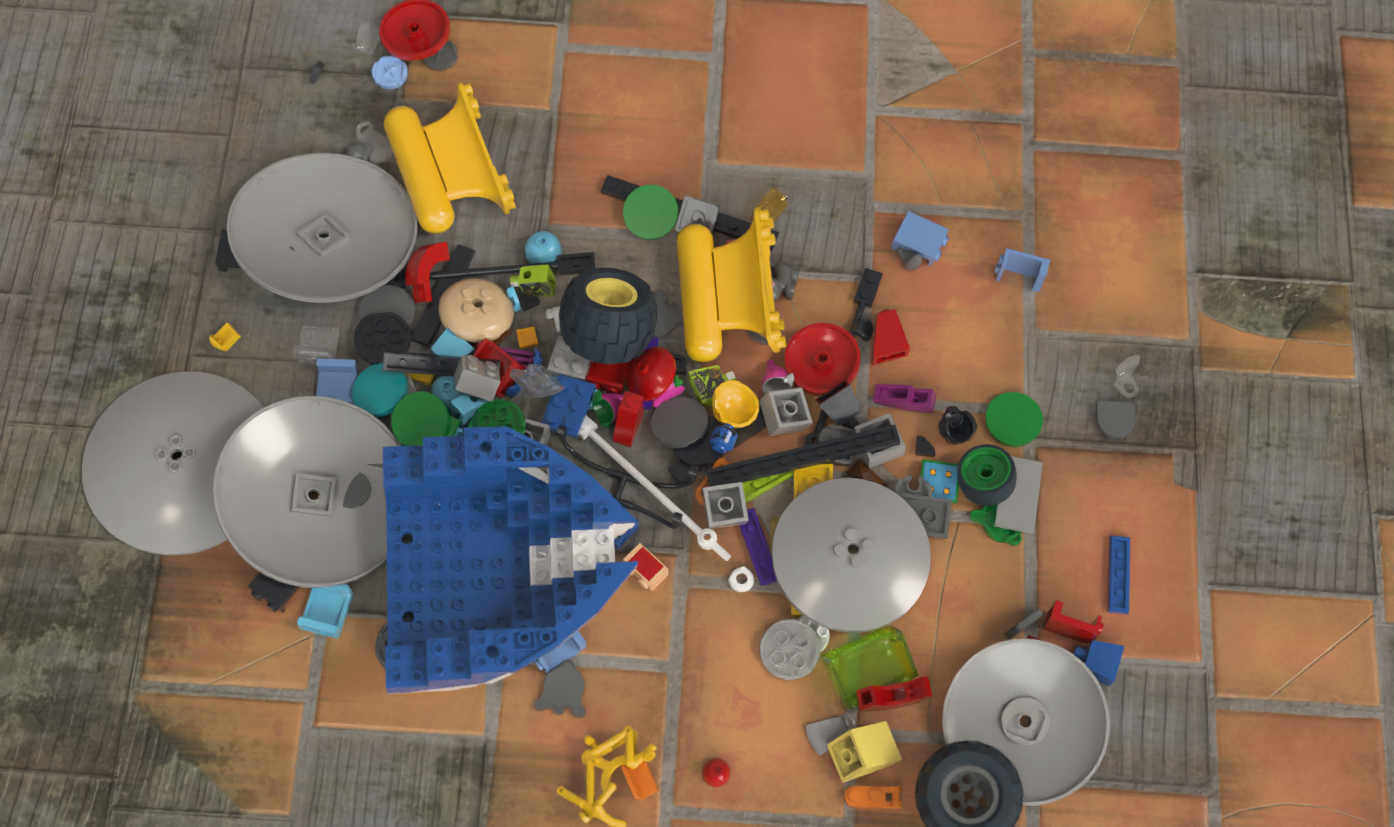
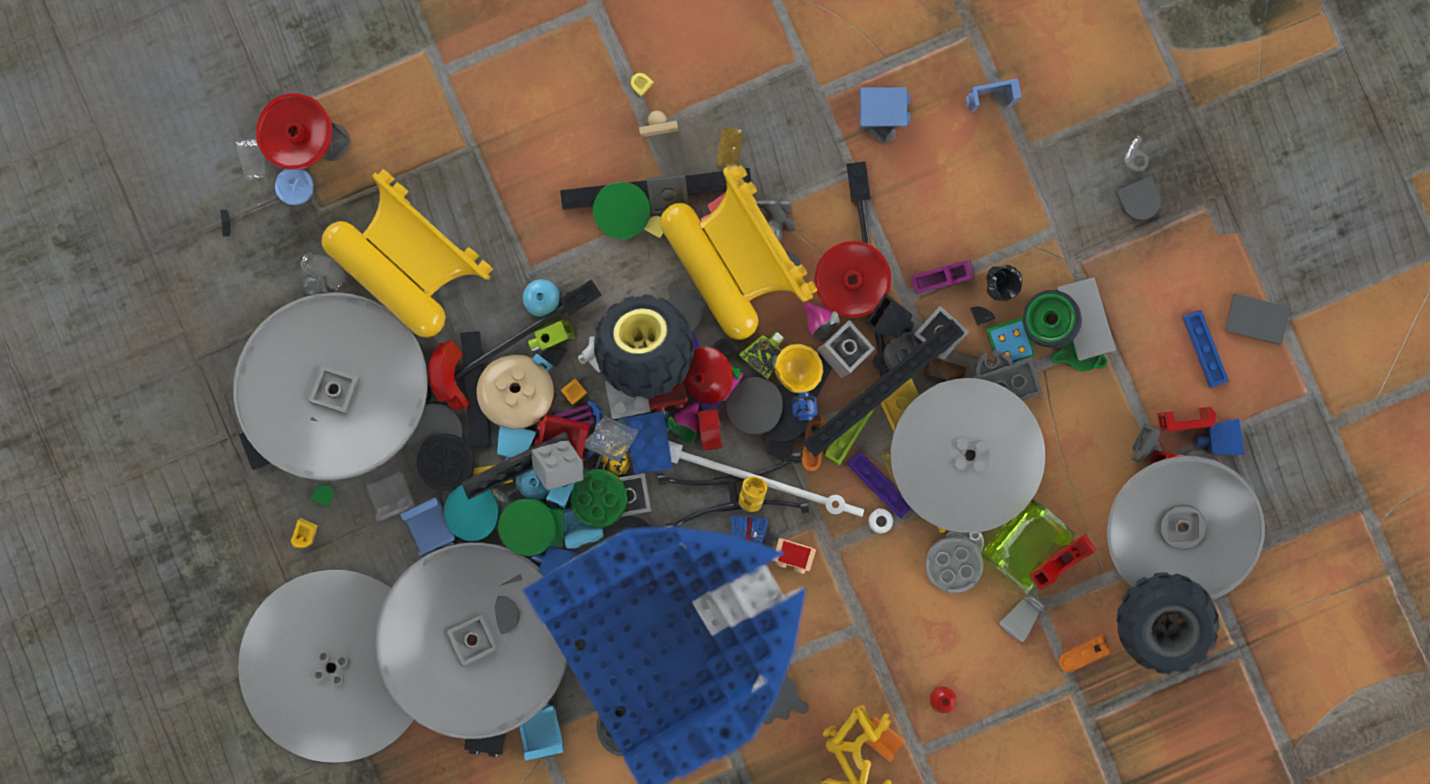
camera: 20 degrees left, 20 degrees up
light grey brick [702,482,749,529] -> none
light yellow slope [827,721,902,783] -> none
black tile [852,319,874,342] -> none
red slope [871,309,910,366] -> none
green tile [985,392,1043,447] -> none
none -> green tile [311,485,334,507]
none -> yellow head [601,448,631,477]
none -> light yellow tile [630,73,654,96]
none -> tan tile [639,111,678,138]
none -> light yellow tile [644,216,663,239]
none -> yellow wheel [738,476,767,512]
none -> dark grey tile [1224,294,1291,345]

